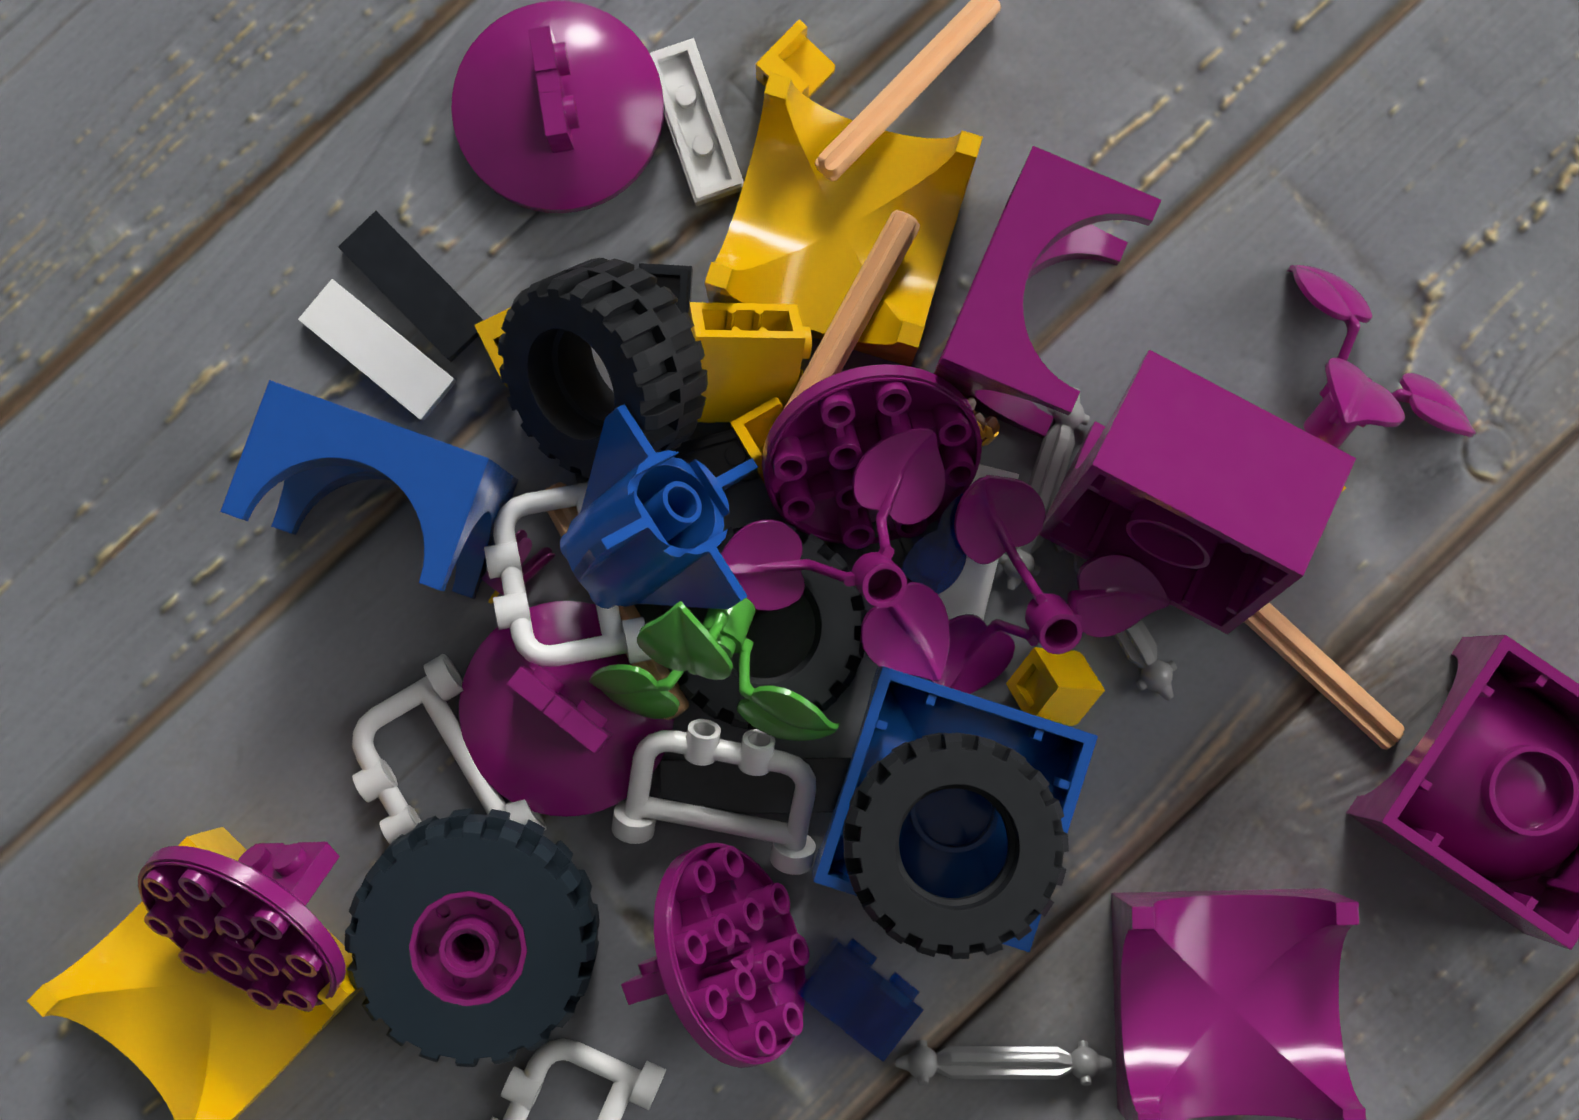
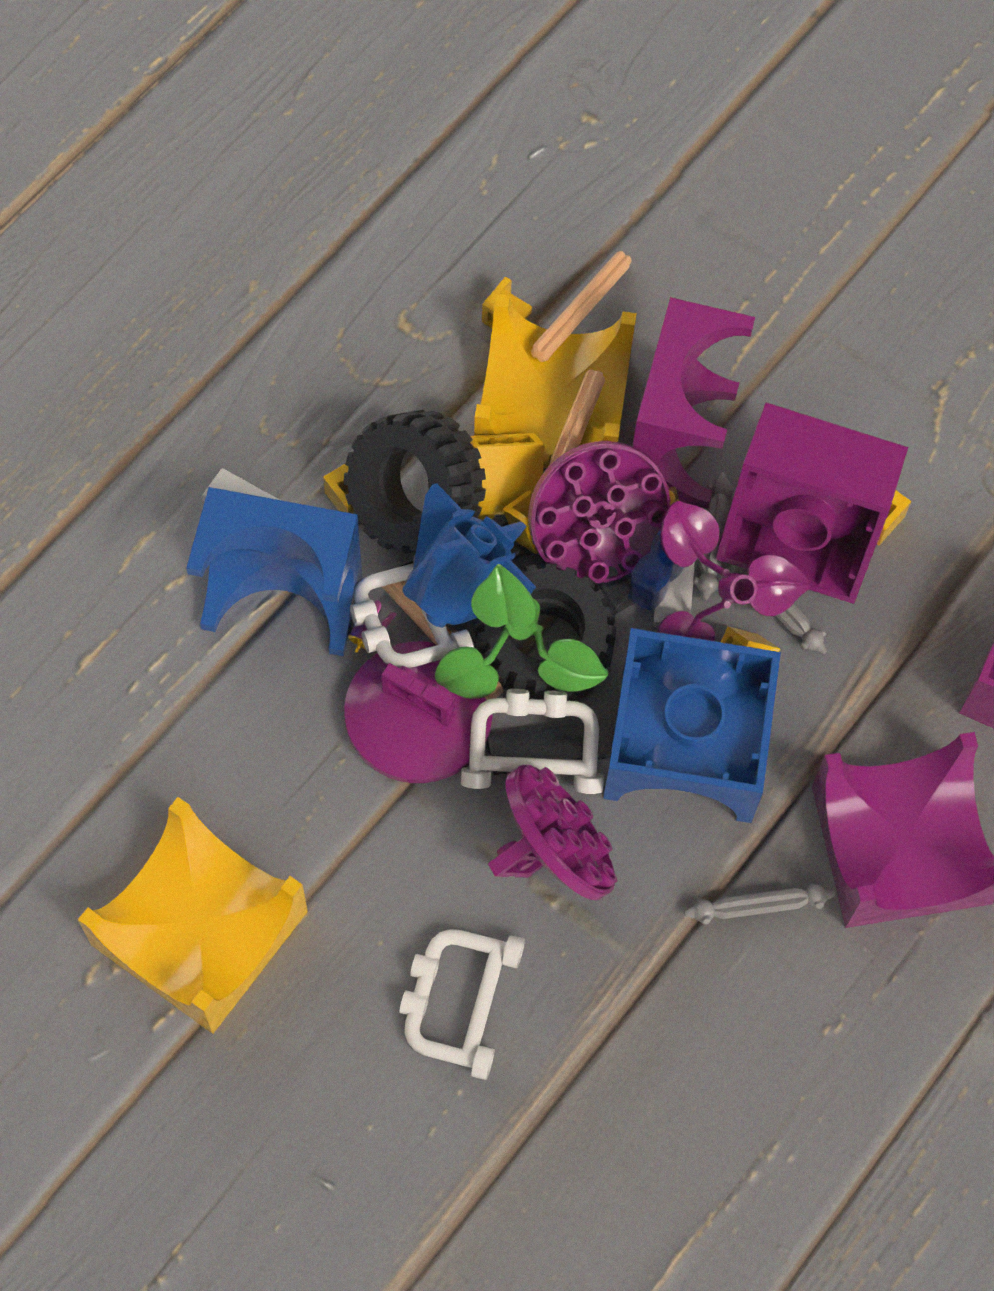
camera: 10 degrees left, 20 degrees down
magenta bracket [138,842,346,1012] -> none
black tile [338,211,484,362] -> none
black wheel [344,808,600,1067] -> none
white bar [352,654,546,844] -> none
magenta bracket [451,1,664,213] -> none
white tile [650,38,744,207] -> none
magenta plant [721,428,950,681] -> none
clear blue brick [797,937,924,1062] -> none
black tyre [843,732,1069,959] -> none
light nougat axle [1244,603,1405,750] -> none
magenta plant [1287,265,1476,448] -> none

